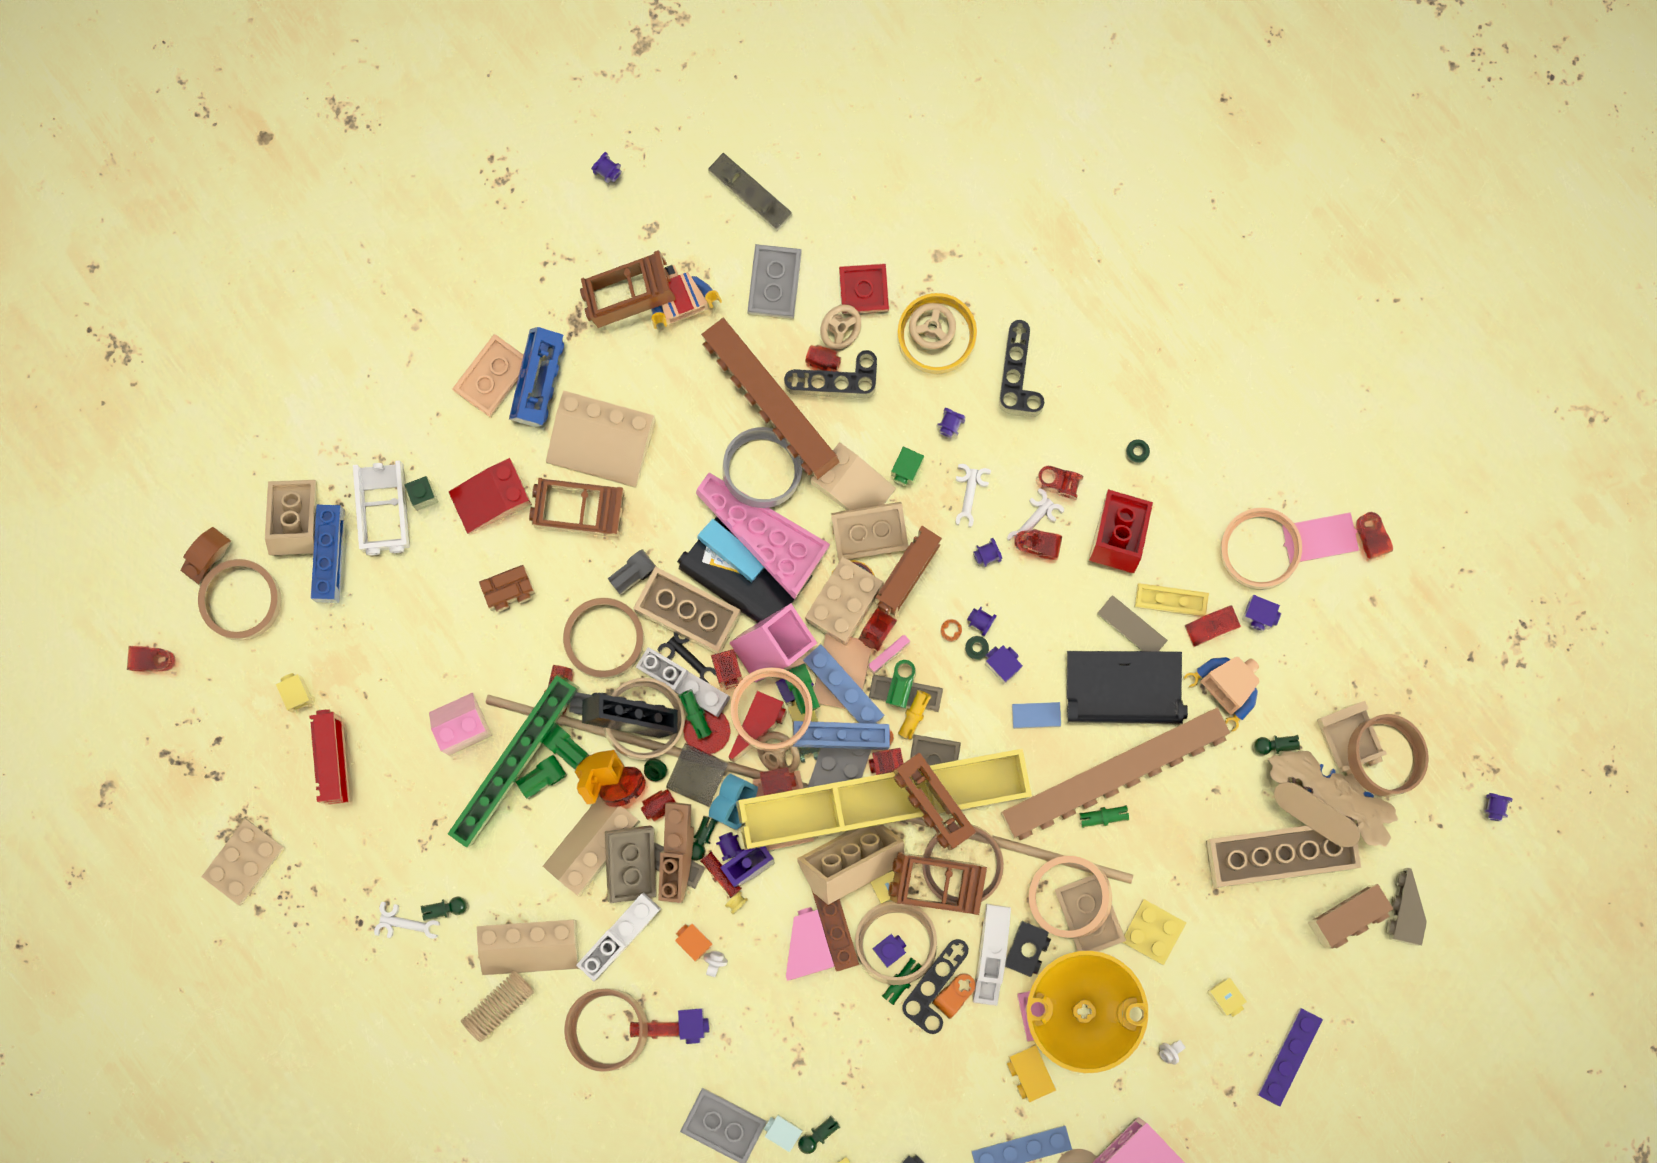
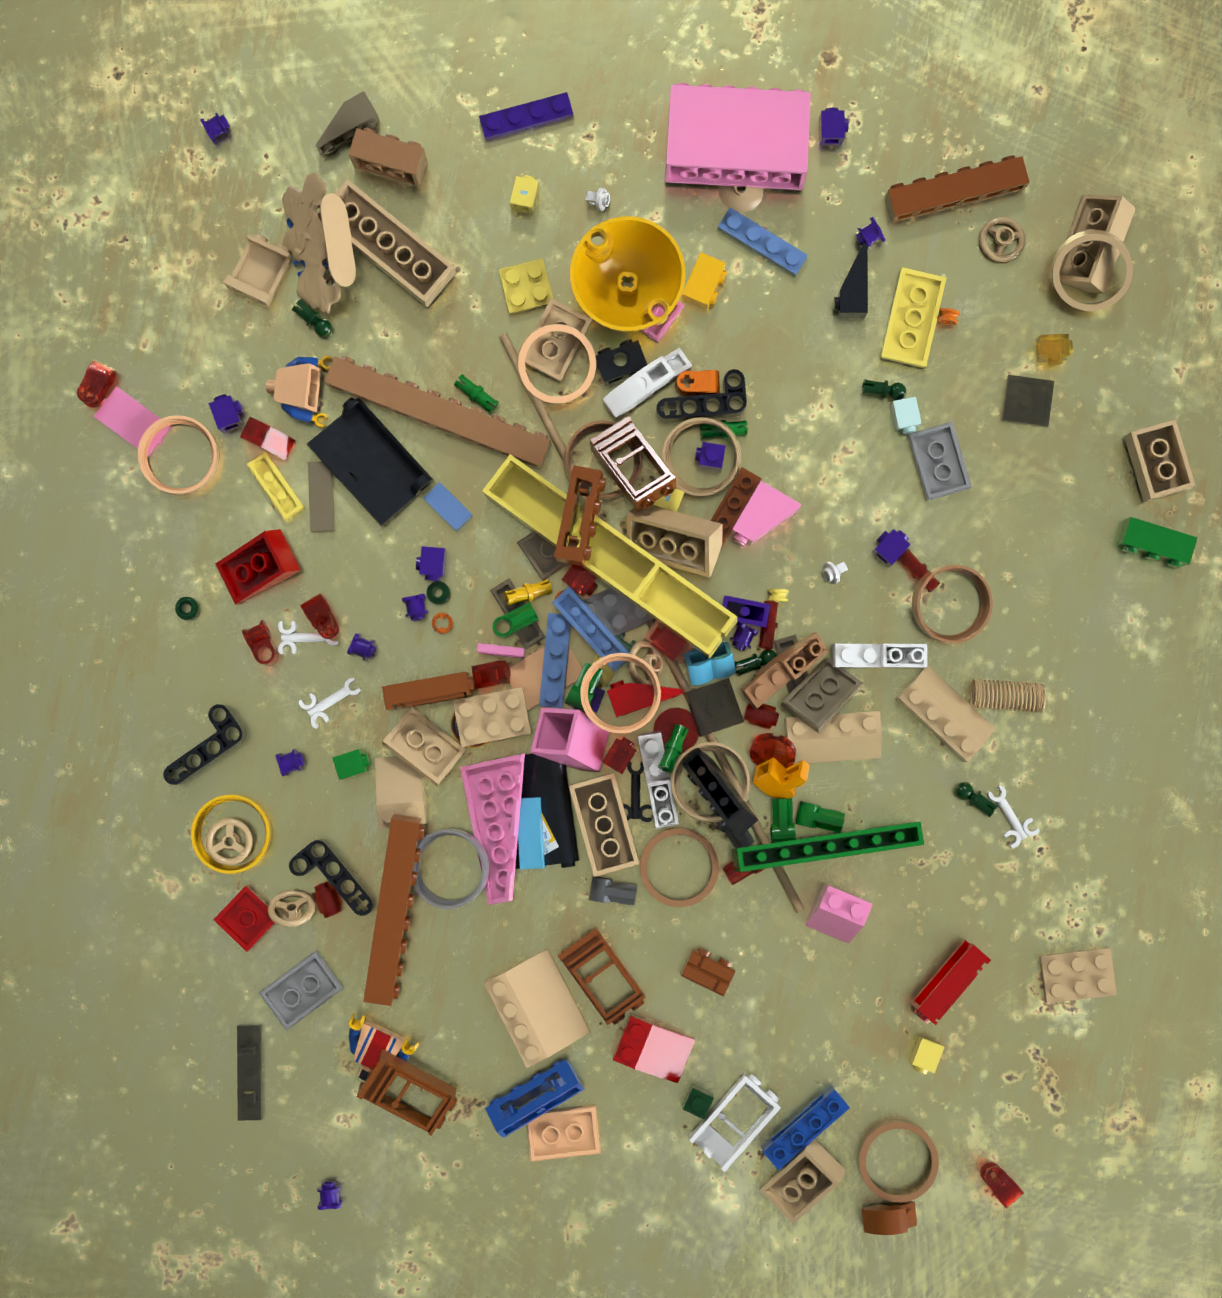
camera: 135 degrees left, 5 degrees up
dark green plate [644,758,668,782] -> none
orange brick [675,924,713,962] -> none
medium nougat piece [1348,714,1429,797] -> none

